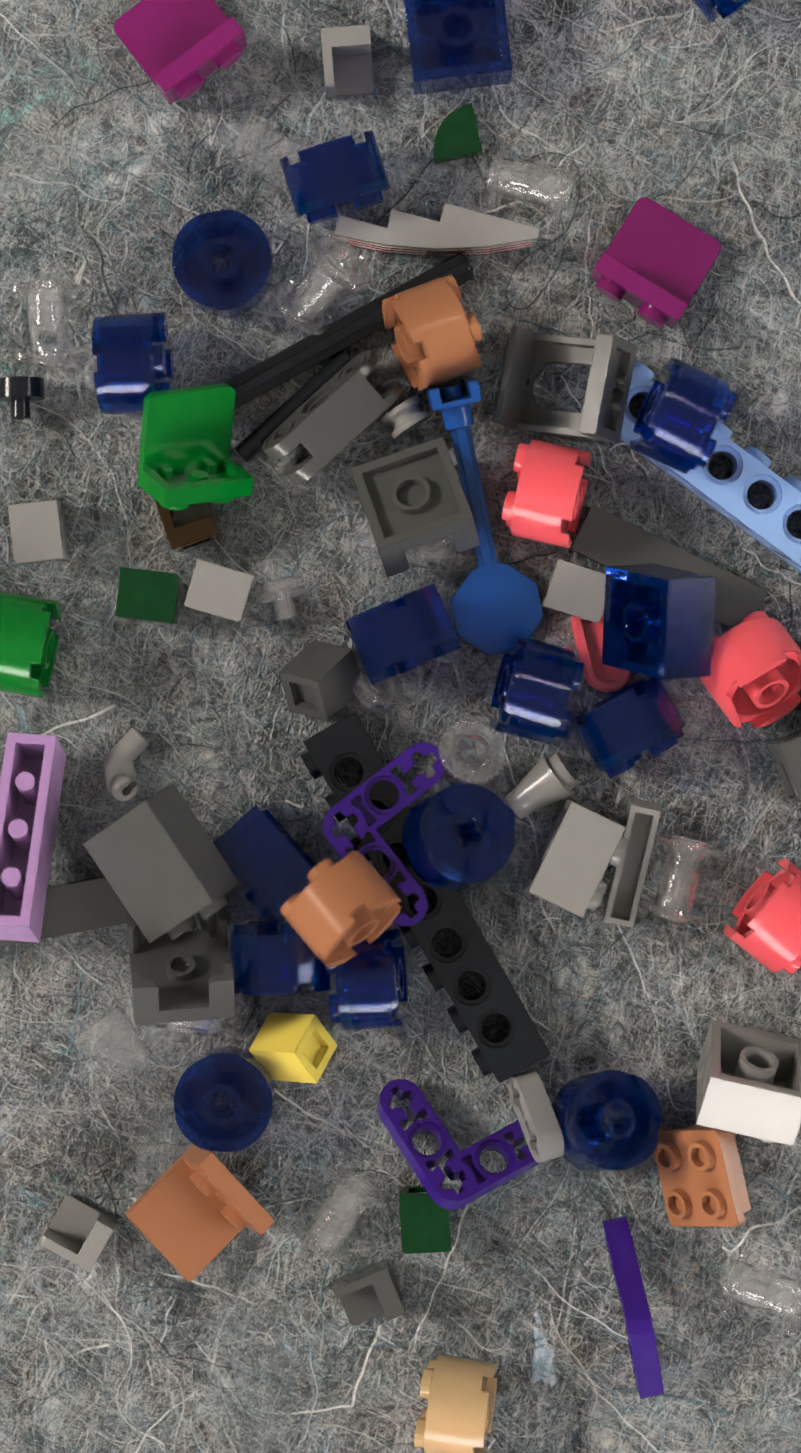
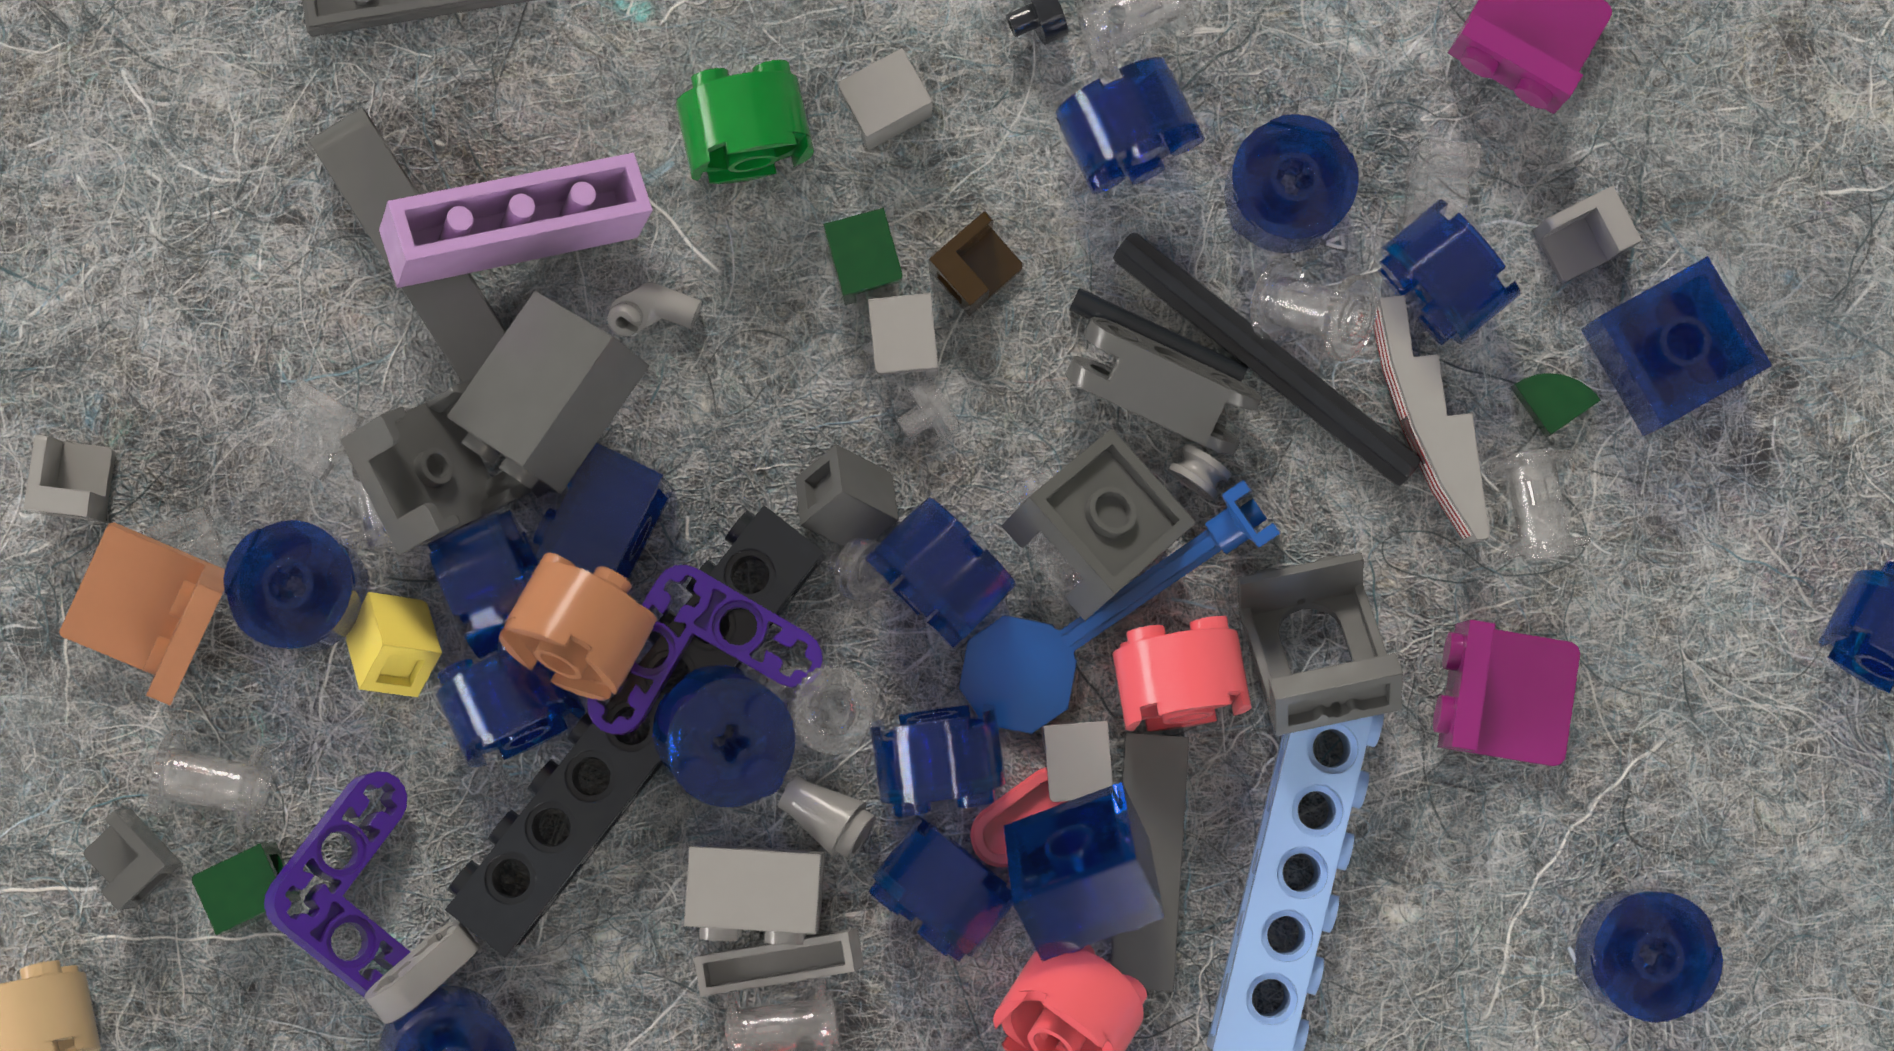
camera: 65 degrees right, 5 degrees down
green bracket [137,383,254,510] -> none
nougat brick [382,274,482,391] -> none
clear blue brick [629,357,737,474] -> none

